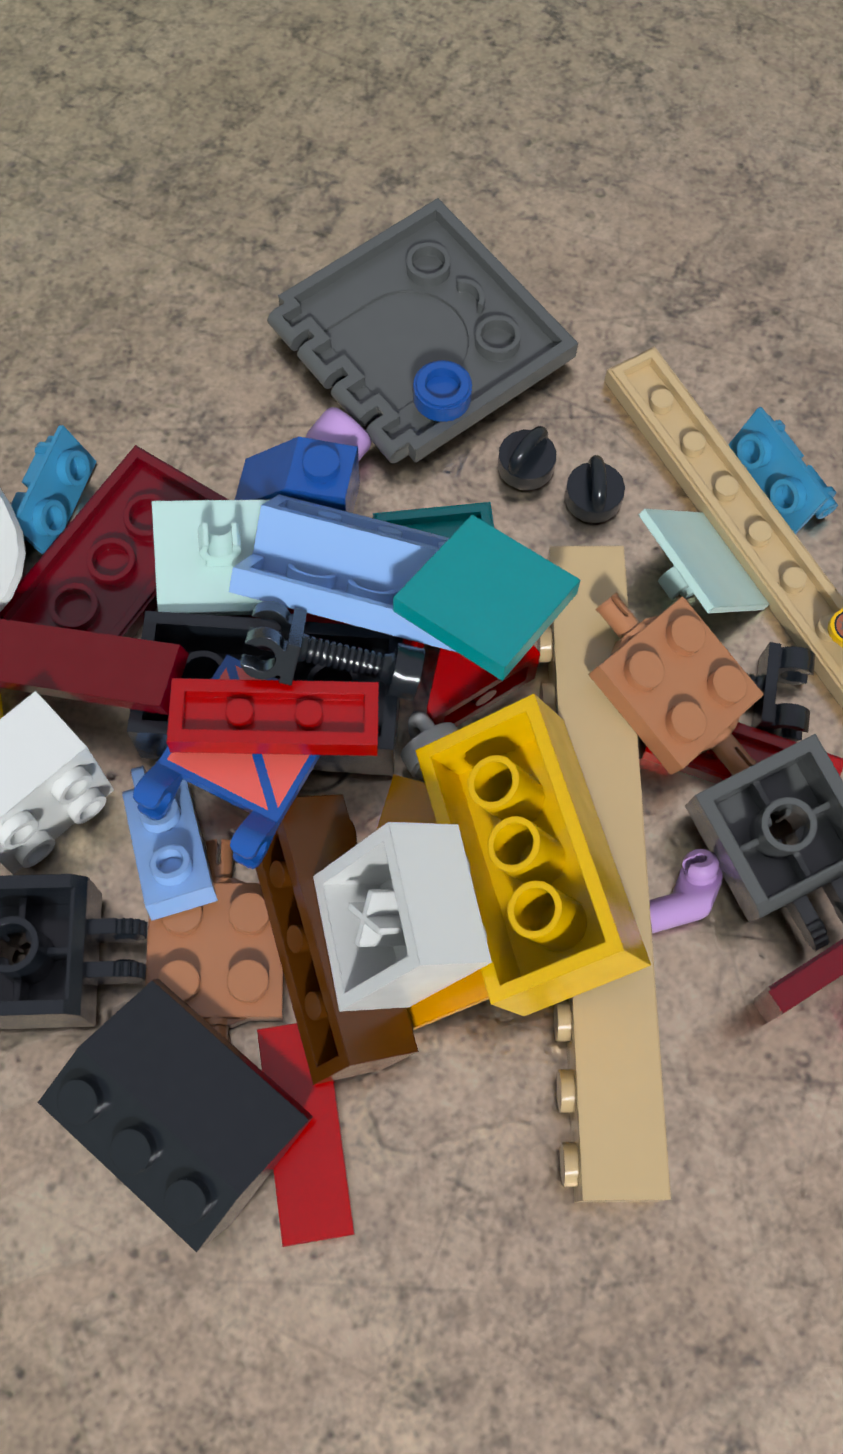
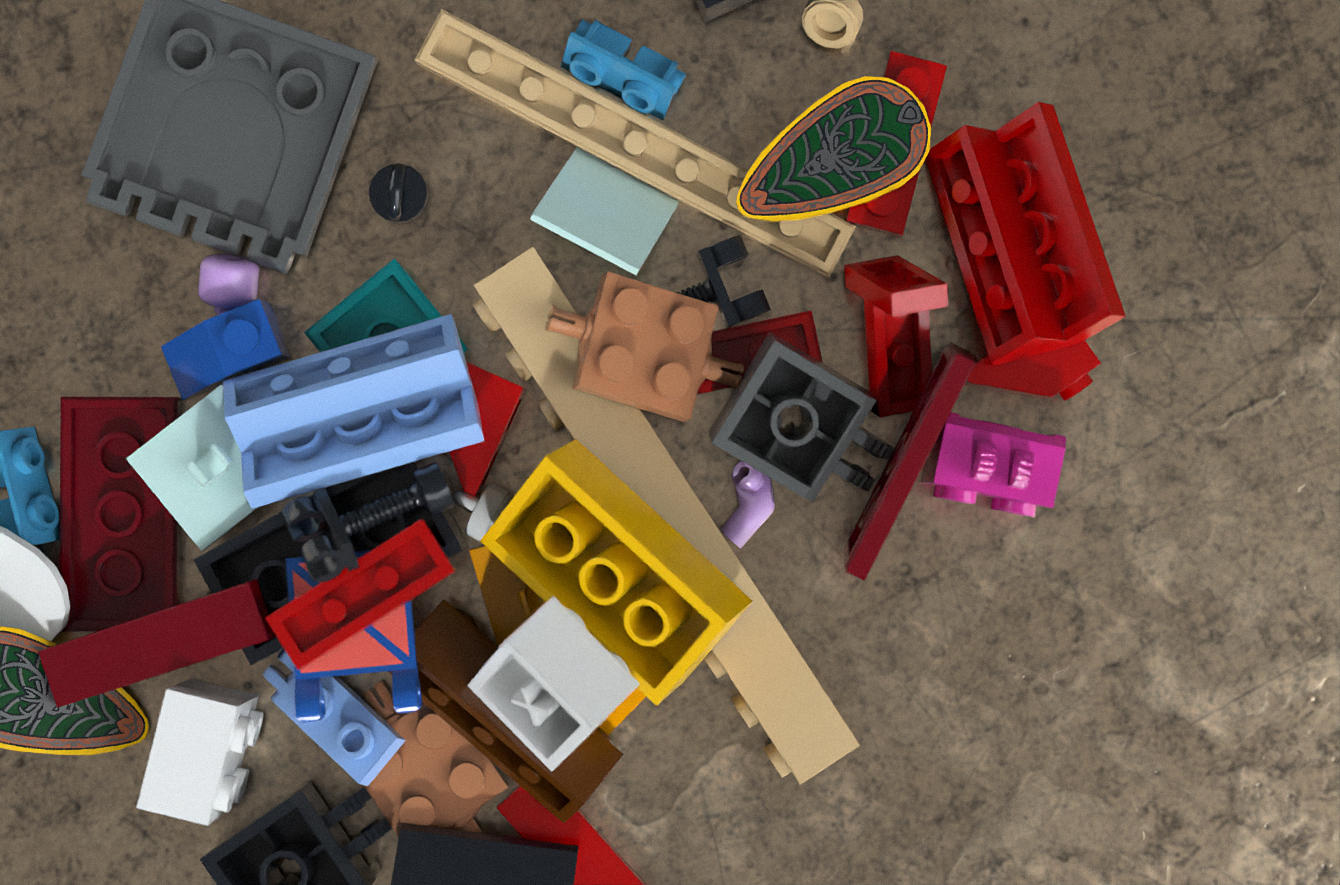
camera: 30 degrees left, 20 degrees up
teal tile [393,515,581,681] -> none
blue tile [413,360,472,422] -> none
black tile [564,455,625,523] -> none

